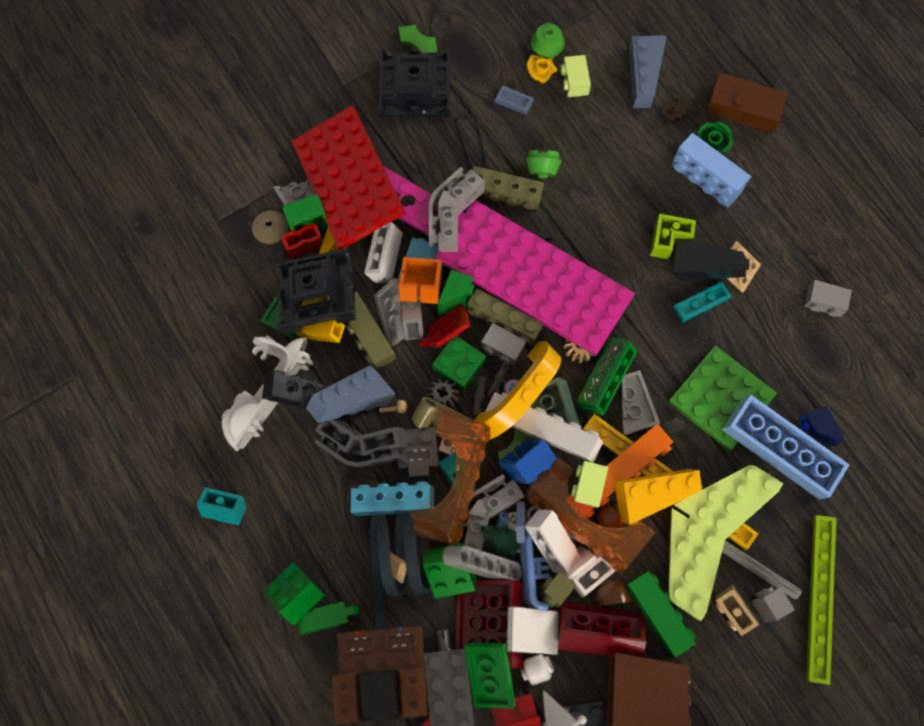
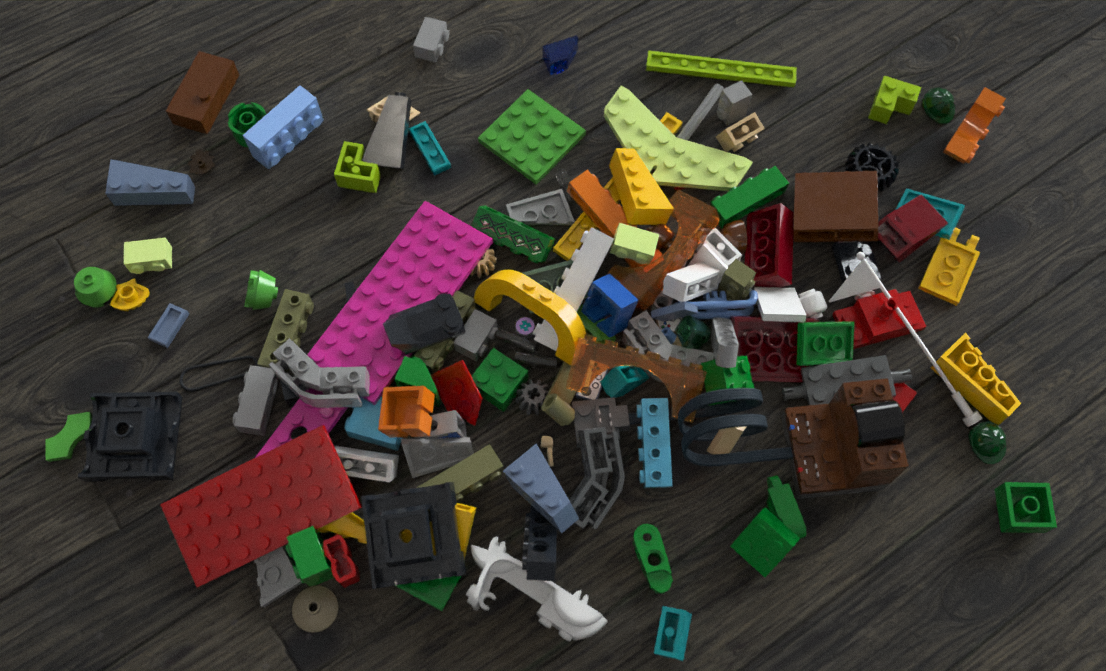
camera: 90 degrees left, 5 degrees down
light blue brick [722,394,849,499] -> none
none -> light grey brick [233,365,279,436]
none -> black slope [383,293,465,355]
none -> green piece [632,524,673,594]

